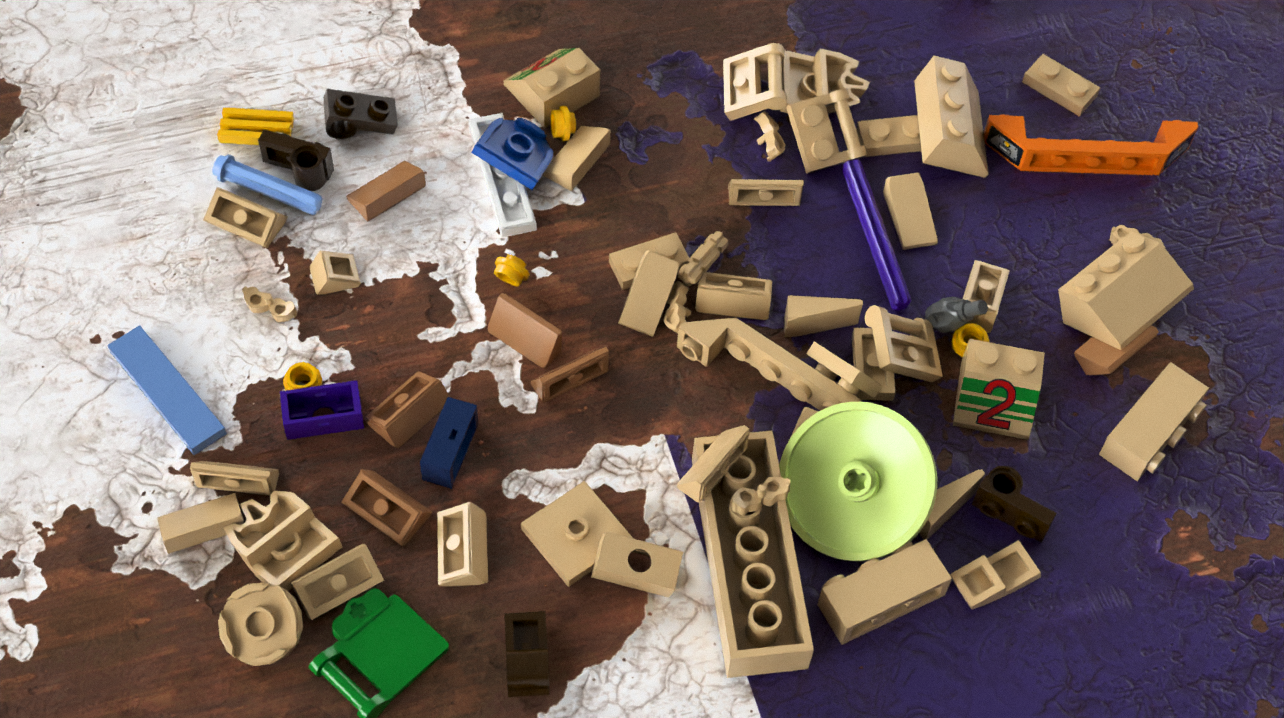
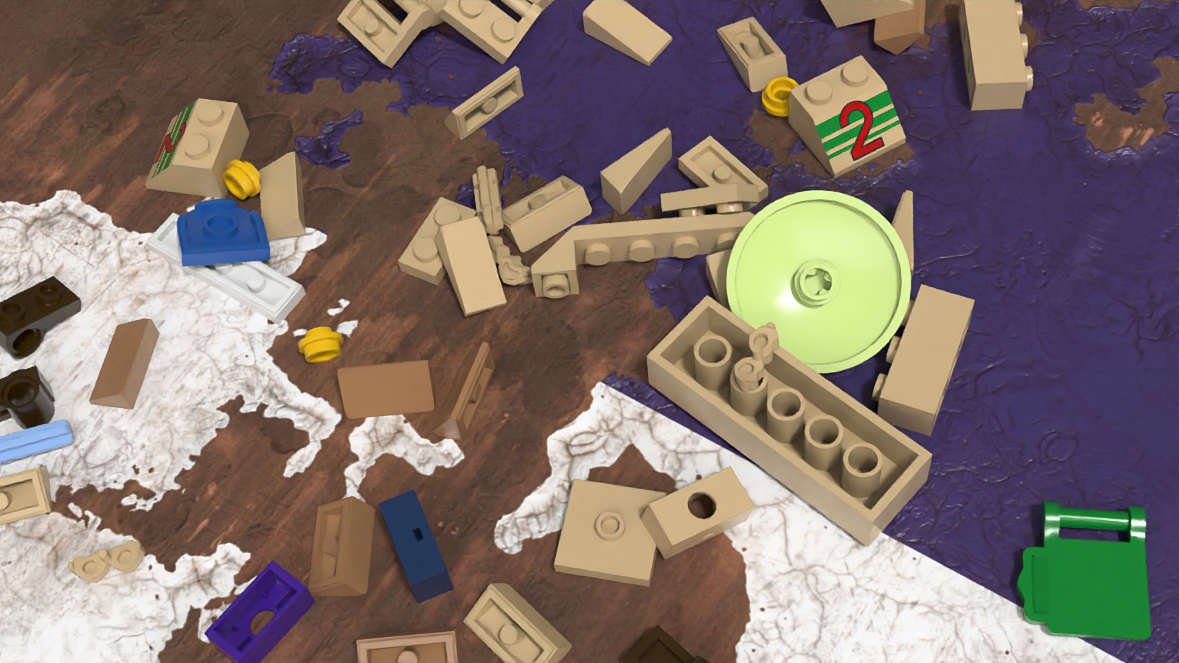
camera: 30 degrees left, 0 degrees up
yellow plate [283,362,322,391] -> none
tan slope [310,250,361,295] -> none
tan slope [677,425,750,503] -> none
tan piece [754,111,785,162] -> none
dark purple axle [842,159,912,311] -> none
tan plate [865,305,943,382] -> none
dark grey piece [925,296,988,333] -> none
tan slope [950,540,1041,610] -> none
dark brown plate [972,466,1057,543] -> none

